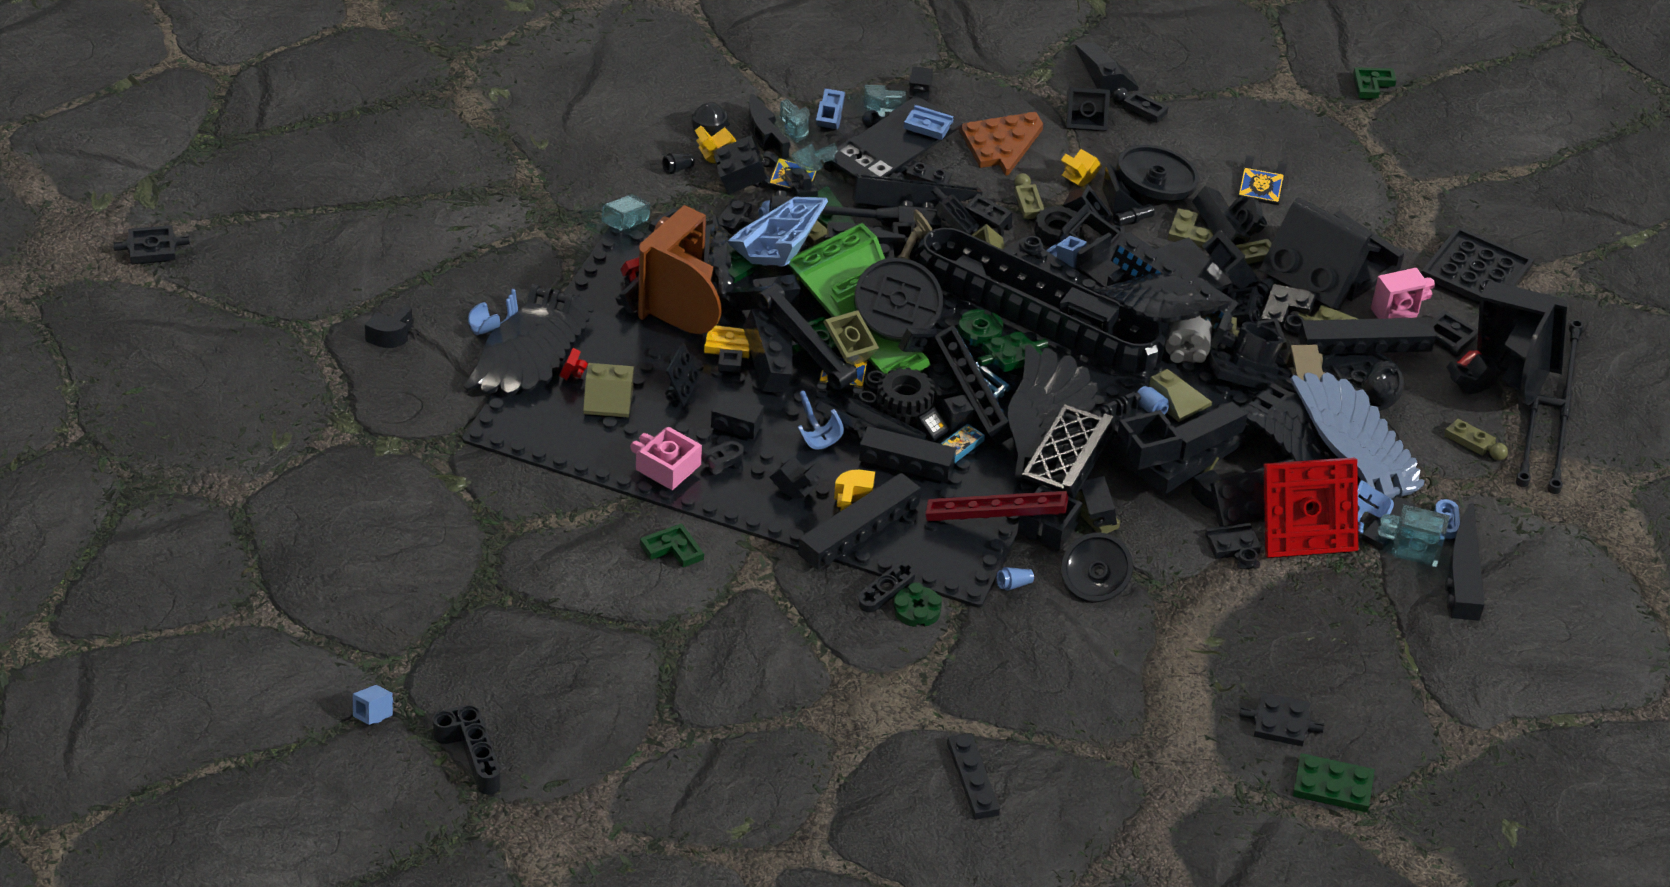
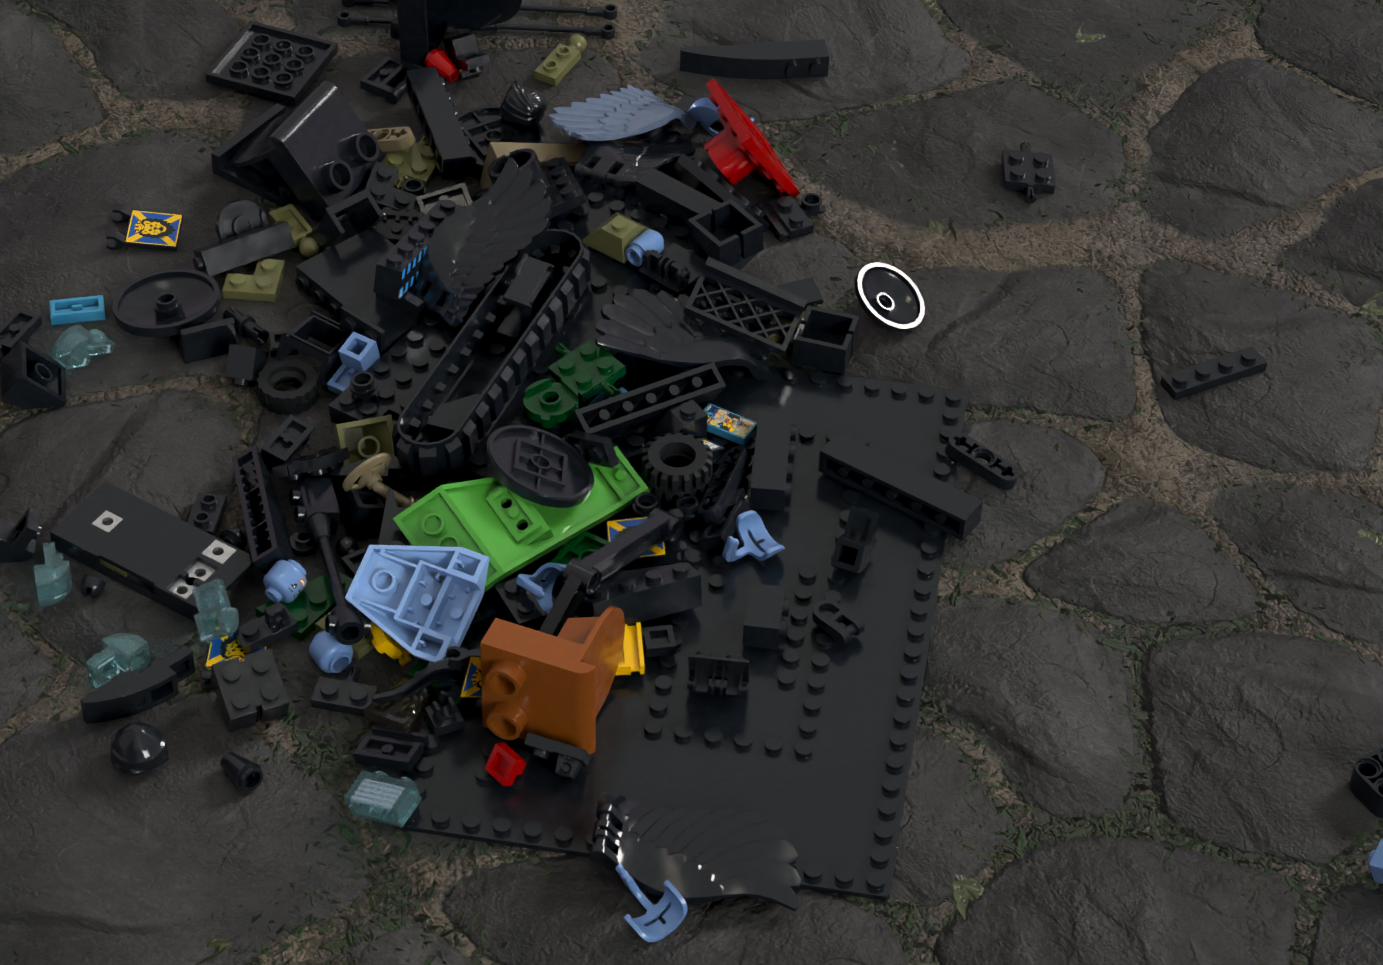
camera: 100 degrees left, 0 degrees up
red tile [559,348,588,380] -> none
olive slope [583,363,634,417] -> none
bright pink hinge [630,427,702,490] -> none
dark green plate [640,523,704,568] -> none
yellow brick [695,126,736,164] -> none
medium blue brick [816,89,845,129] -> none
olive slope [823,310,879,365] -> none
yellow brick [834,470,875,511] -> none
dark green plate [894,582,942,627] -> none
medium blue plate [904,105,954,140] -> none
dark red plate [925,491,1068,521] -> none
dark orange wing [959,112,1043,176] -> none
medium blue cone [997,567,1034,591] -> none
olive plate [1014,173,1044,219] -> none
yellow brick [1061,149,1102,187] -> none
dark green plate [1293,753,1375,813] -> none
bright pink hinge [1371,268,1435,319] -> none
clear light blue hinge [1377,504,1450,567] -> none
medium blue plate [1434,499,1460,539] -> none
none -> dark azure tile [49,295,106,325]
none -> clear light blue brick [51,324,115,369]
none -> medium blue head [263,559,307,603]
none -> dark tan beam [367,127,416,152]
none -> medium blue helmet [516,563,567,614]

